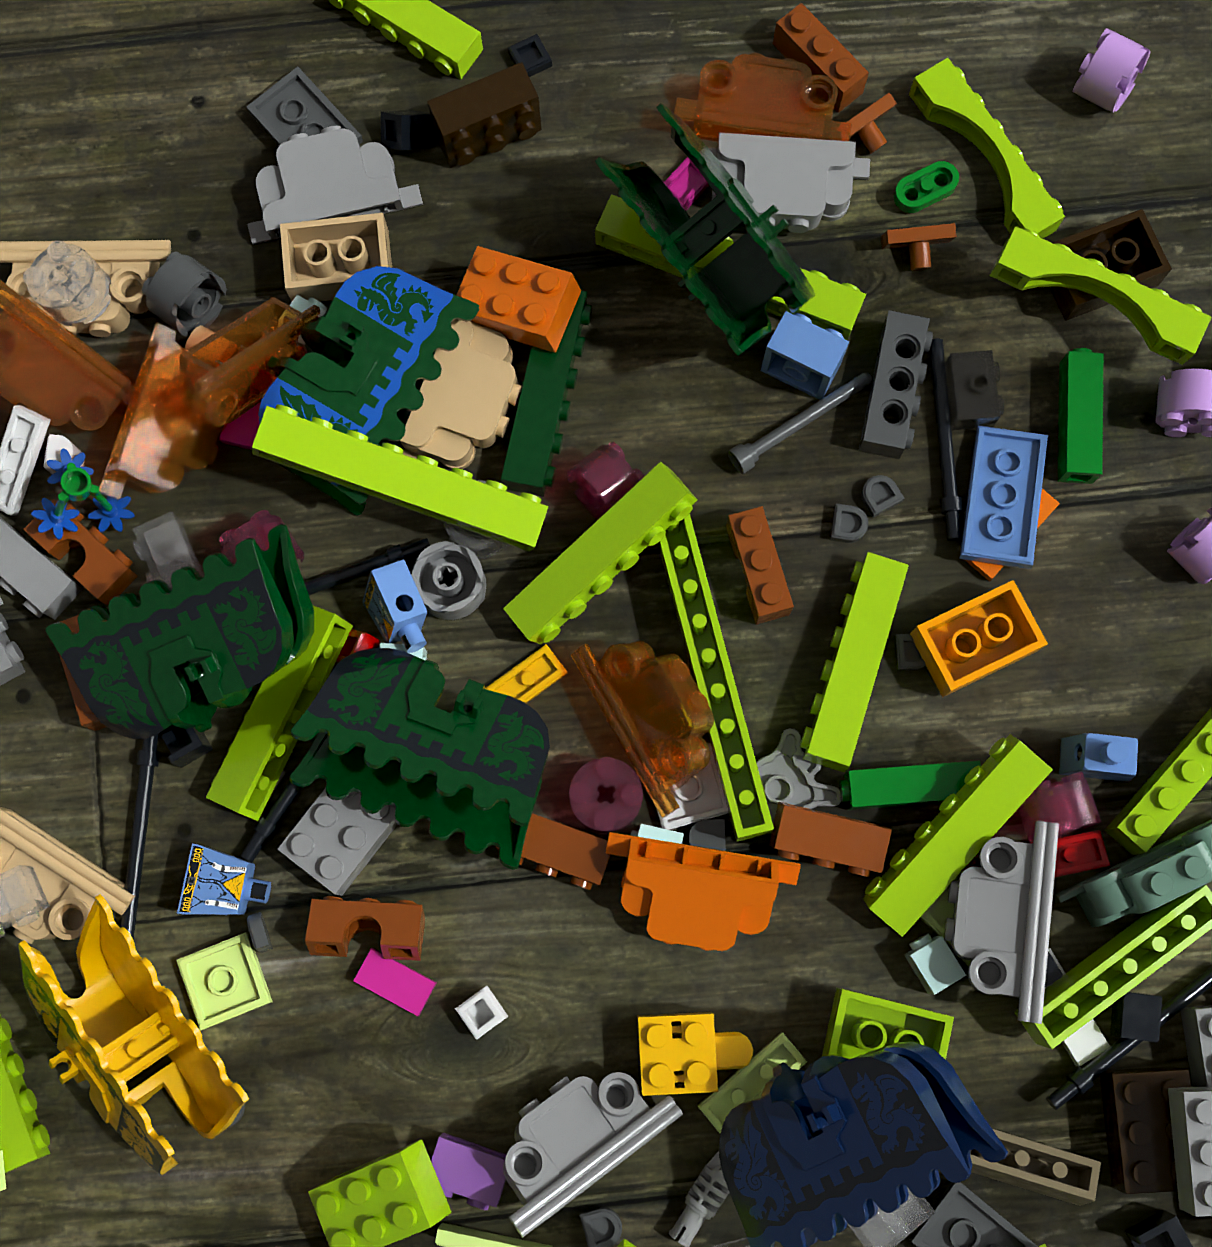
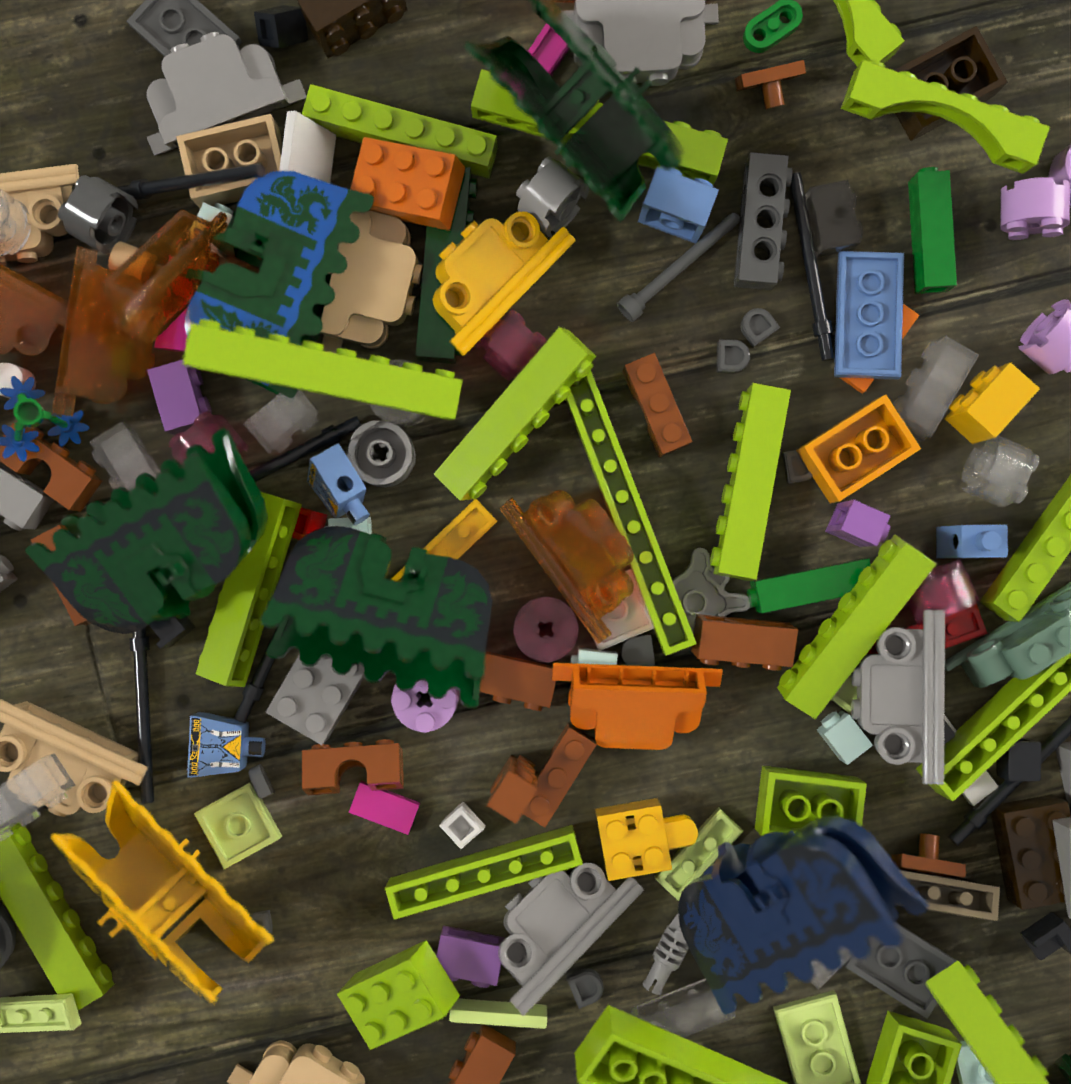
camera: 10 degrees left, 10 degrees up
none -> black bar [117,163,266,200]
none -> medium lavender brick [147,359,212,435]
none -> clear brick [244,389,319,454]
none -> white tile [279,111,336,183]
none -> lime brick [302,84,498,178]
none -> lime brick [385,825,583,920]
none -> lavender brick [391,680,459,733]
none -> yellow brick [433,211,576,356]
none -> dark orange arch [487,755,538,823]
none -> light grey brick [516,156,589,237]
none -> dark orange arch [523,723,597,827]
none -> medium lavender brick [825,500,890,547]
none -> dark orange tile [891,833,966,878]
none -> clear brick [893,336,979,441]
none -> yellow brick [944,362,1040,444]
none -> clear brick [961,435,1039,507]

